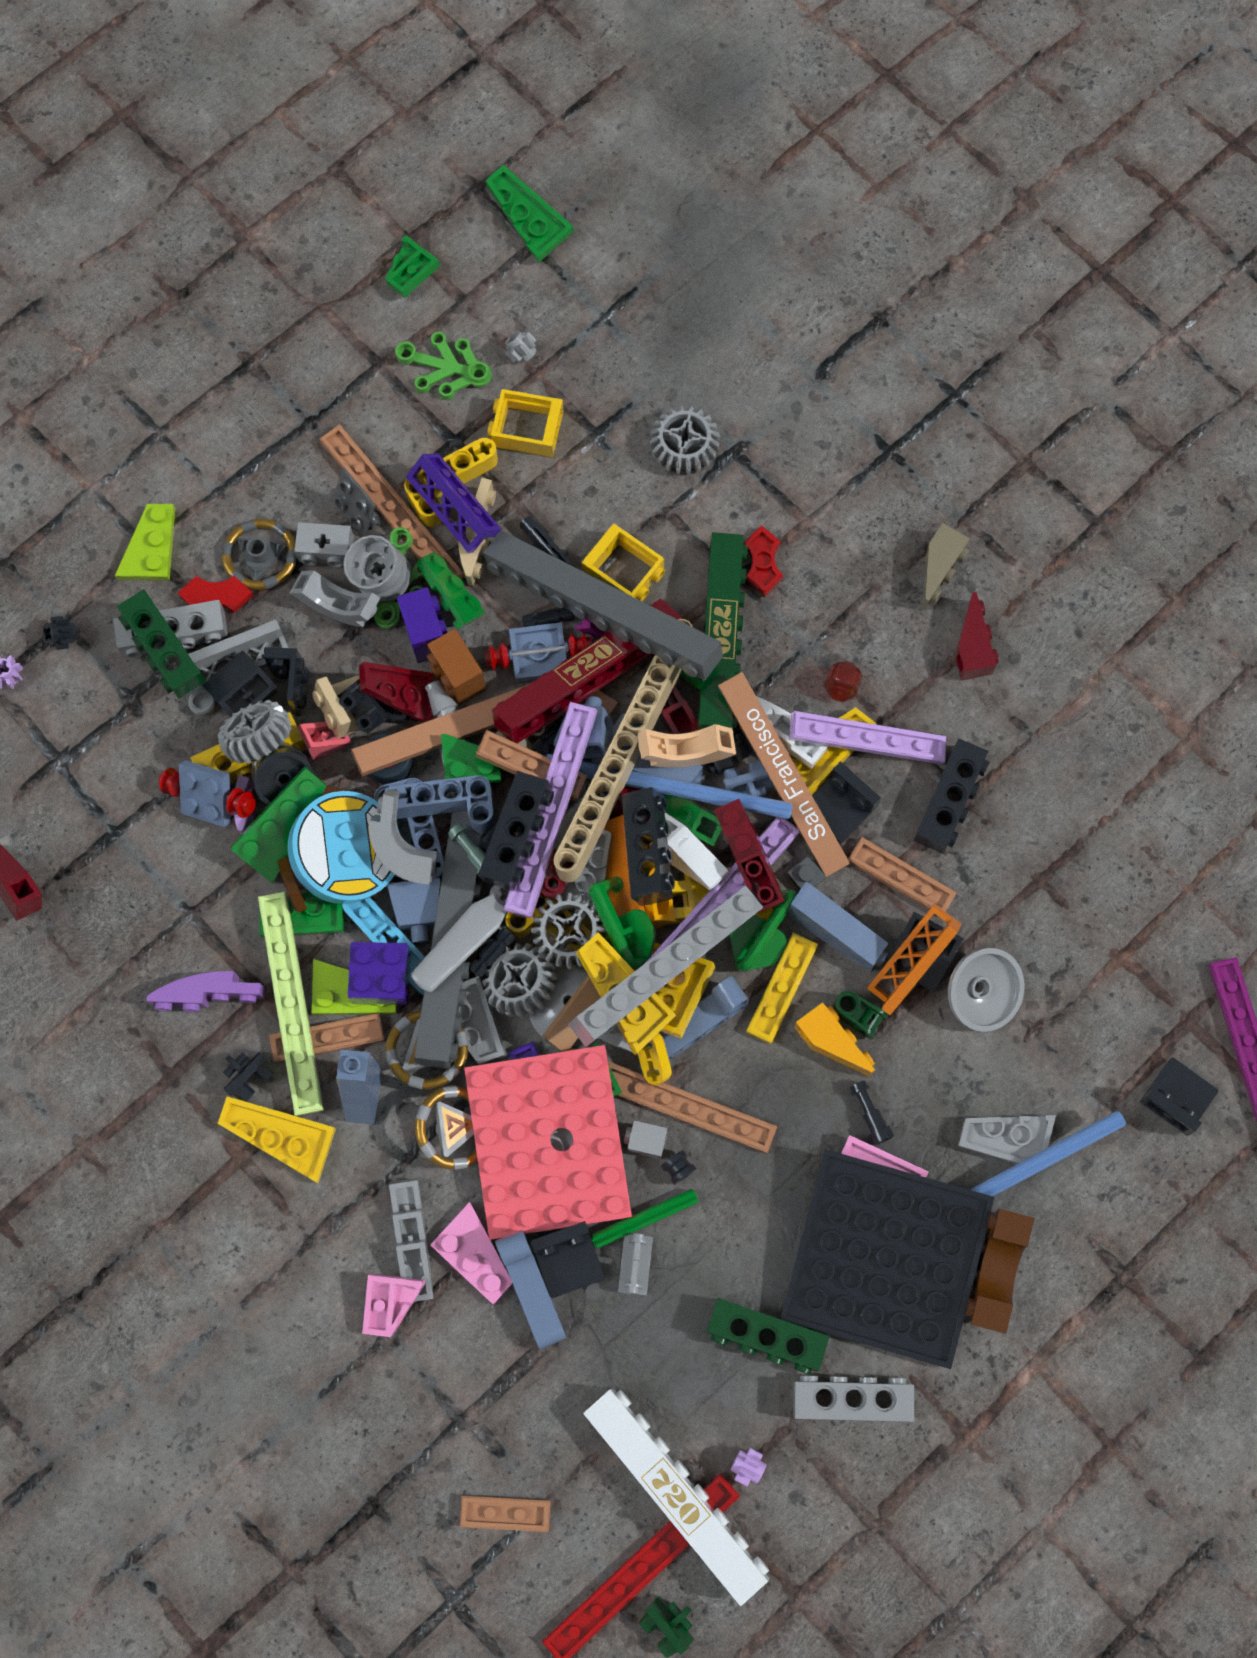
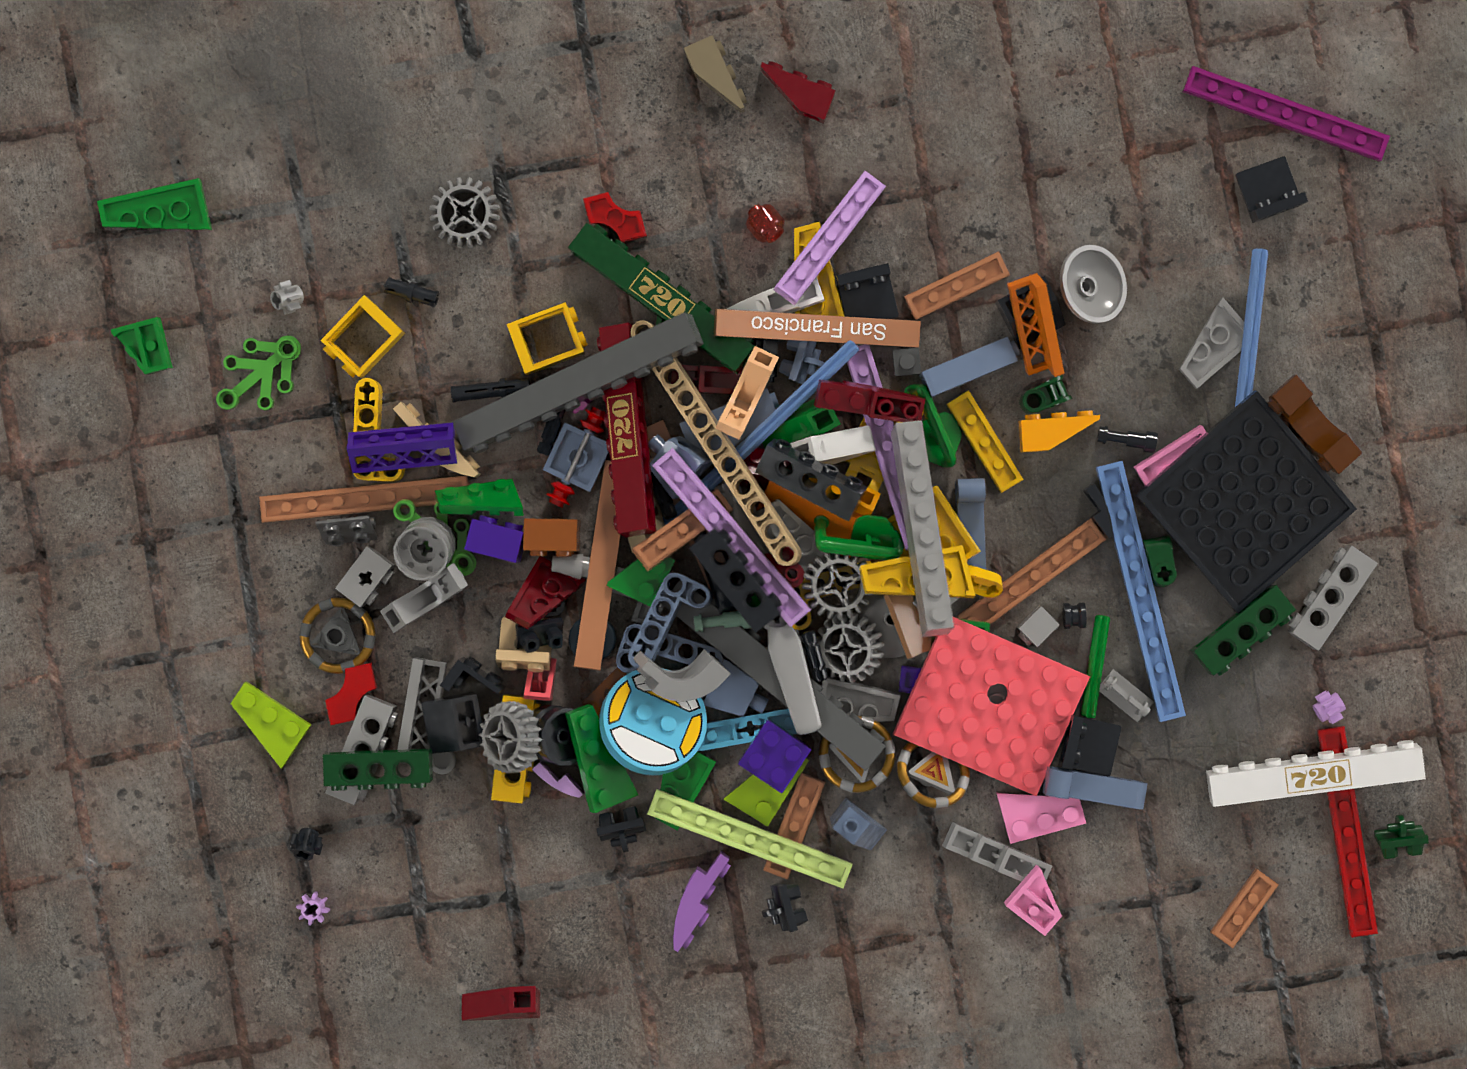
camera: 60 degrees left, 15 degrees up
sand blue plate [159,760,256,827] -> none
yellow wing [218,1096,336,1184] -> none
reddish brown plate [277,856,307,913] -> none
black brick [913,738,990,854] -> none
none -> black pin [384,277,439,308]
none -> black hips [596,806,647,852]
none -> black slope [1083,483,1113,538]
none -> medium blue plate [1096,461,1186,722]
none -> dark green piece [1142,535,1177,587]

